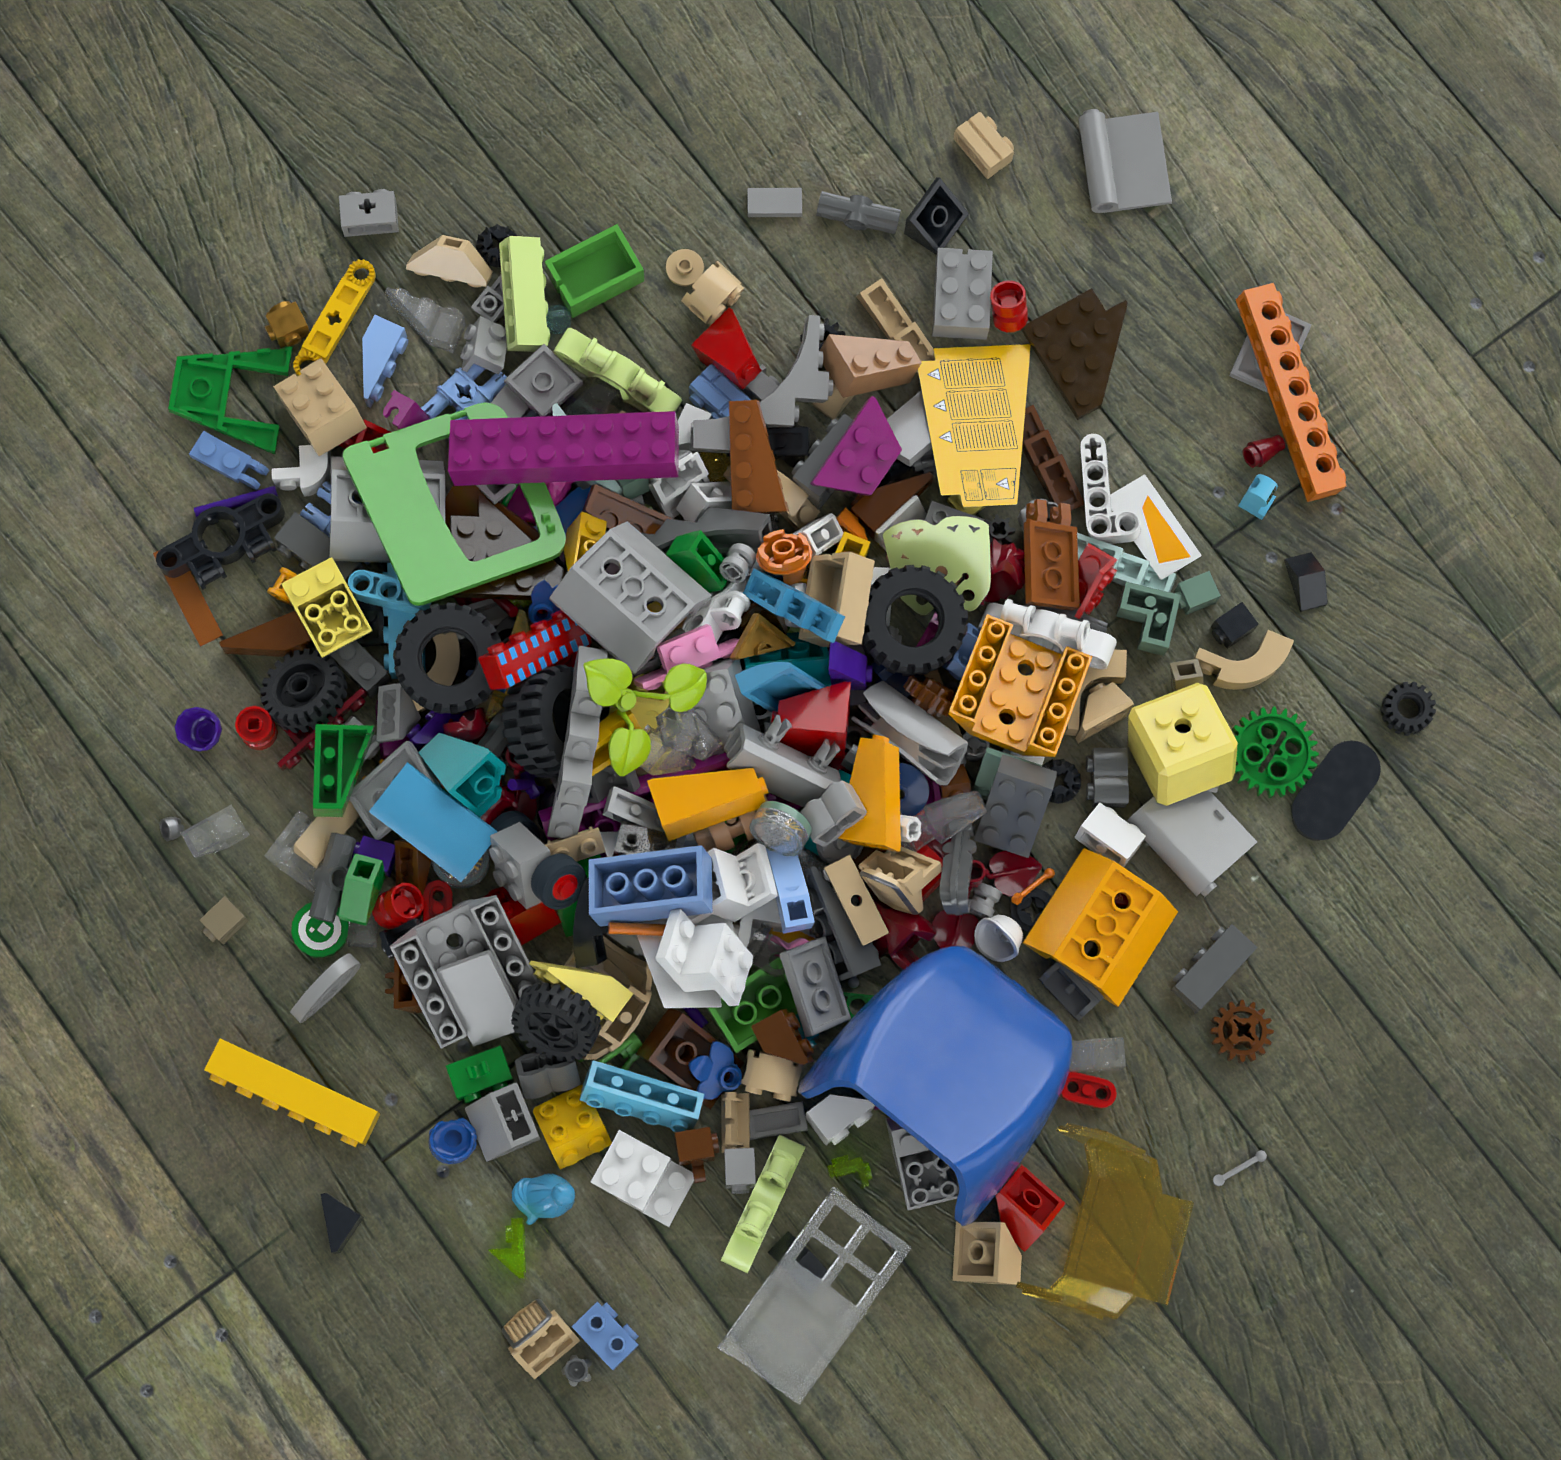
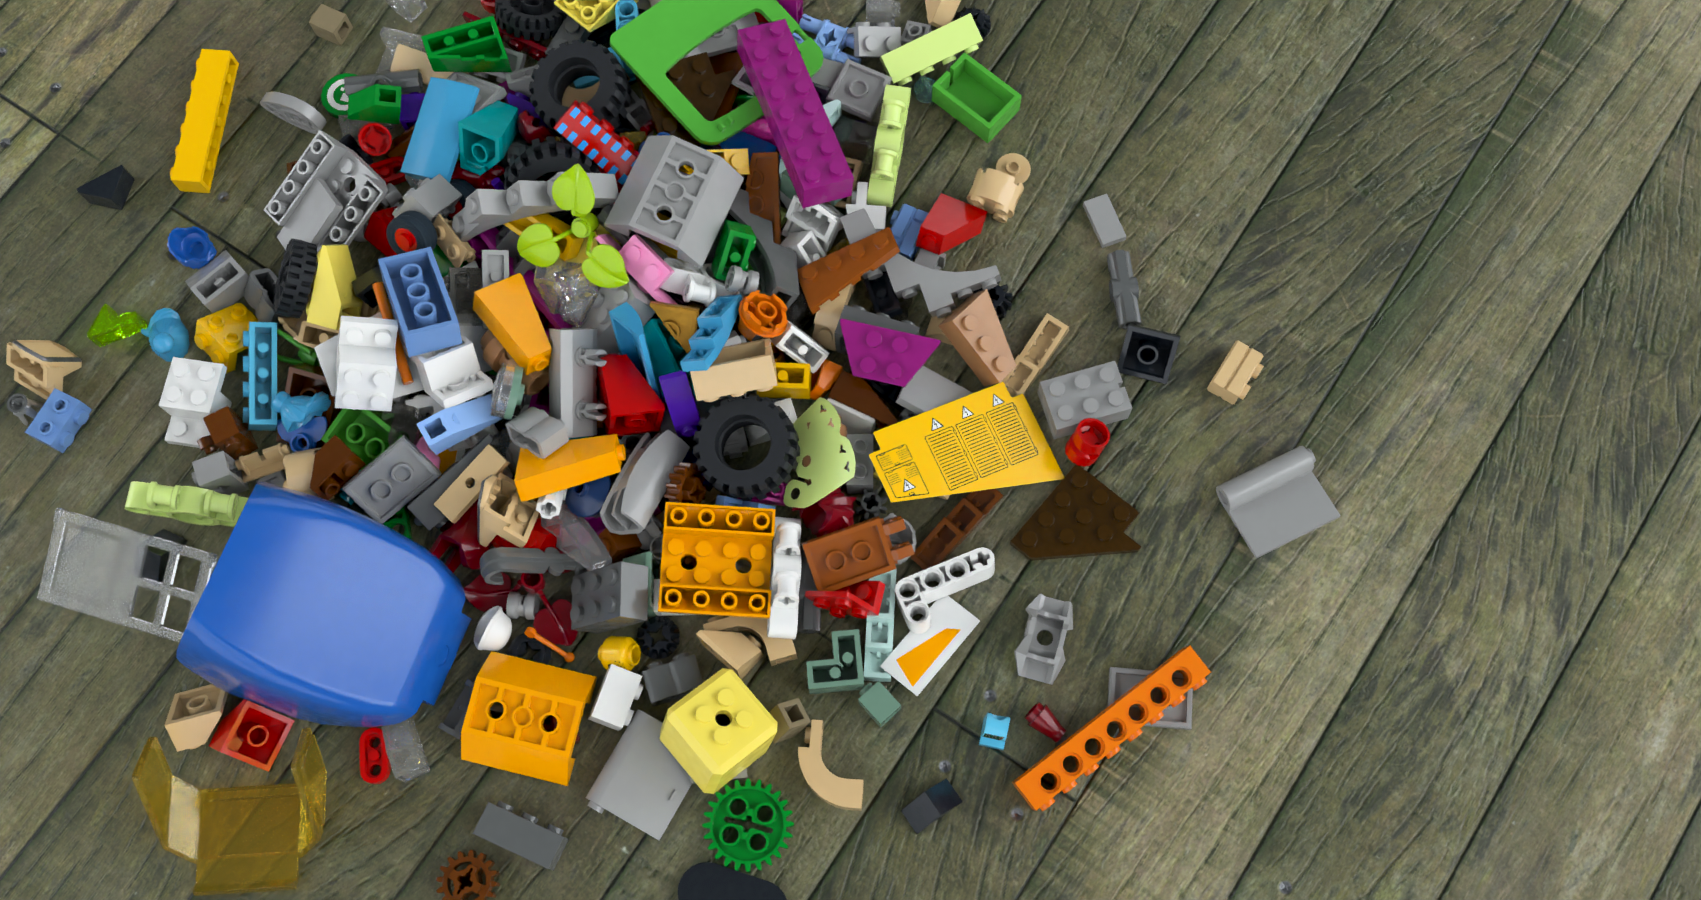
camera: 80 degrees right, 5 degrees down
green brick [446,1045,514,1104] -> none
black brick [1211,602,1259,649] -> none
none -> dark azure hair [271,391,331,433]
none -> yellow head [598,636,641,671]
none -> light grey piece [1014,594,1073,685]

